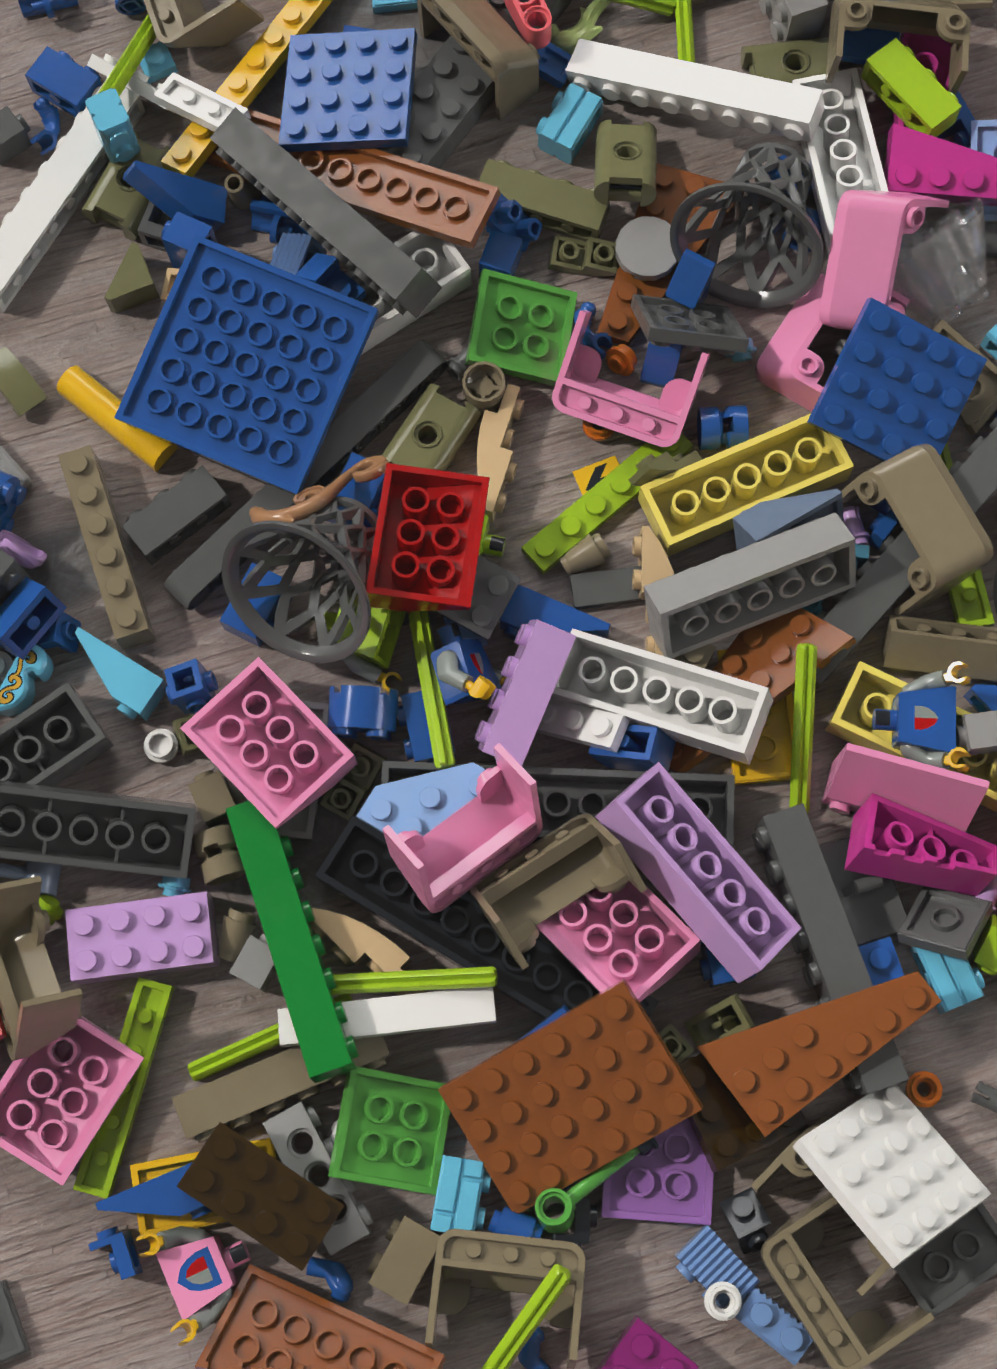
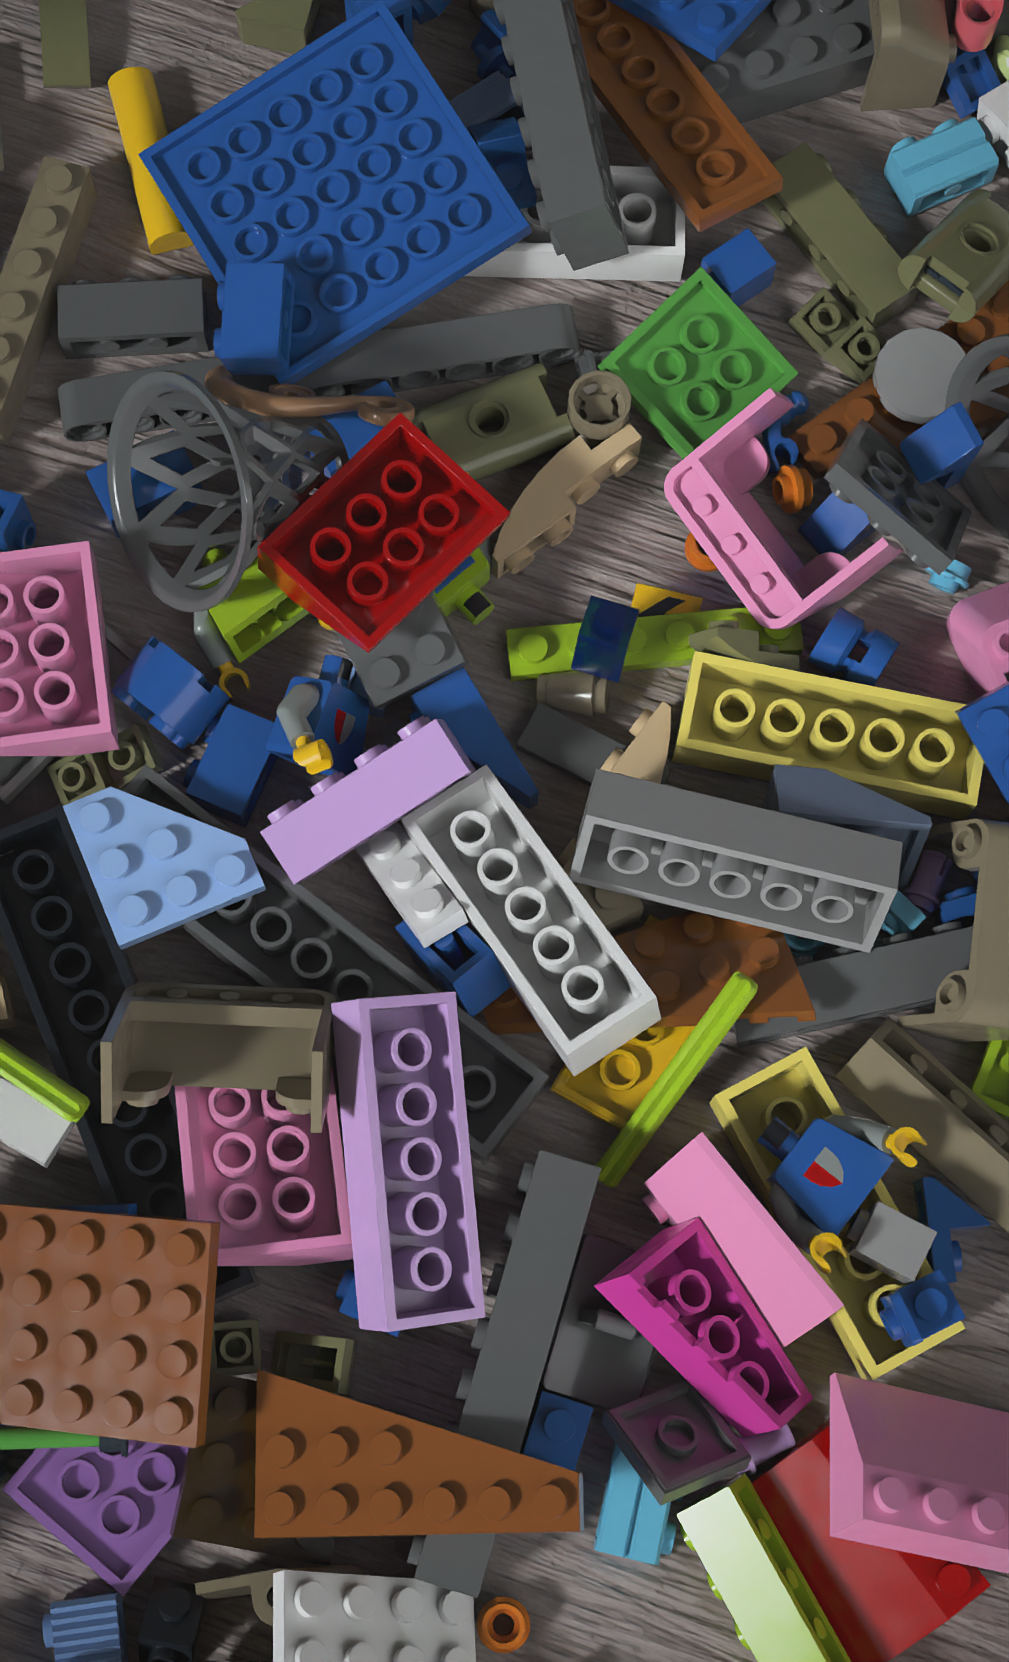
camera: 30 degrees right, 0 degrees up
bright pink windscreen [382,743,543,913] -> none
lime axle [409,611,455,769] -> none
blue hips [486,193,543,252] -> none
none -> blue brick [213,263,295,375]
none -> clear blue brick [571,595,640,683]

